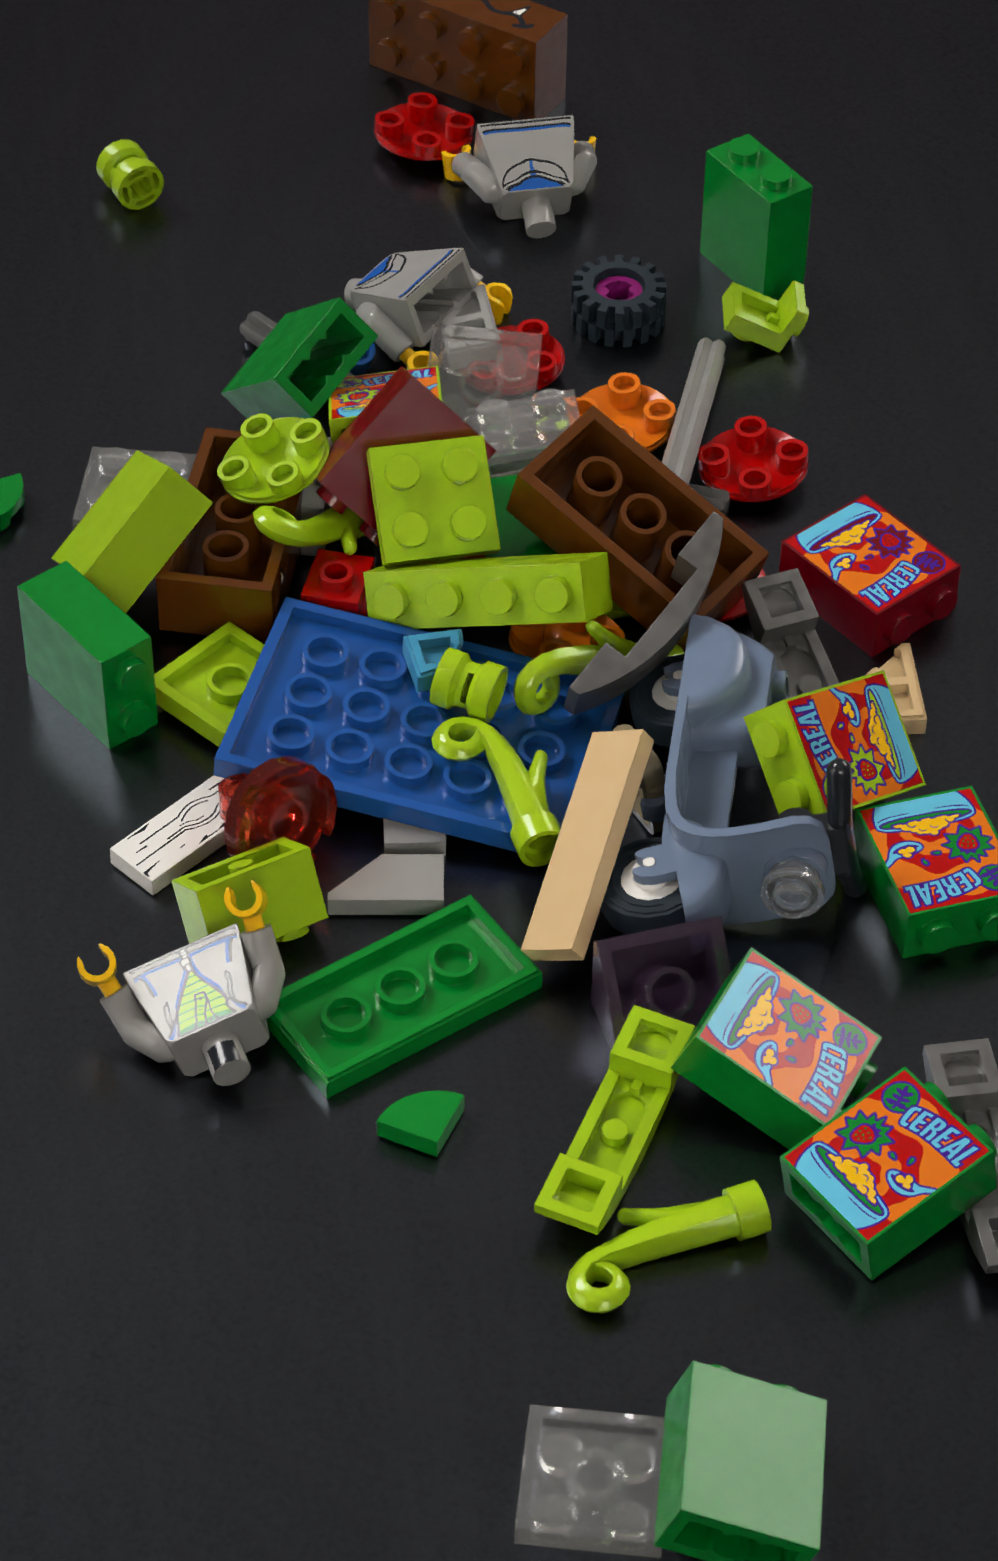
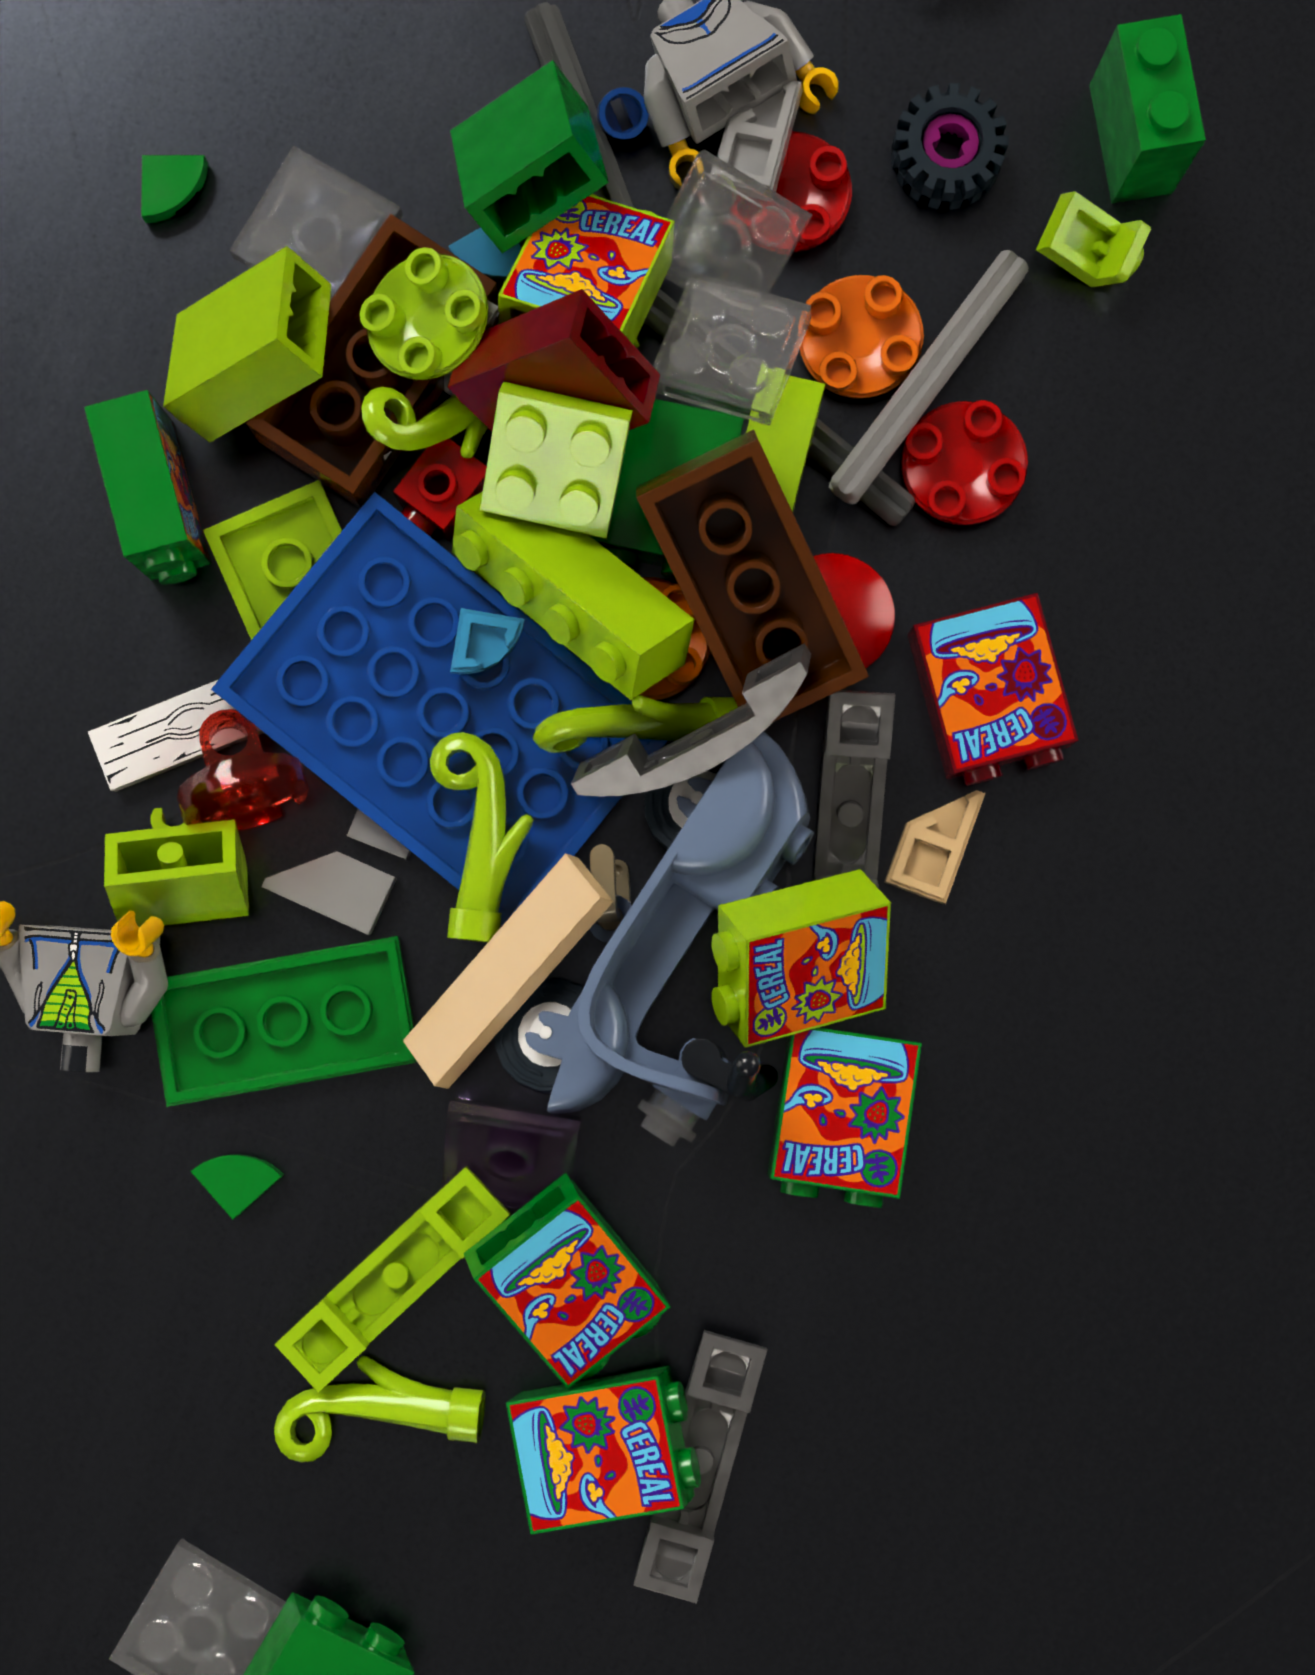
camera: 25 degrees right, 40 degrees up
lime wheel [429,647,508,723] -> none

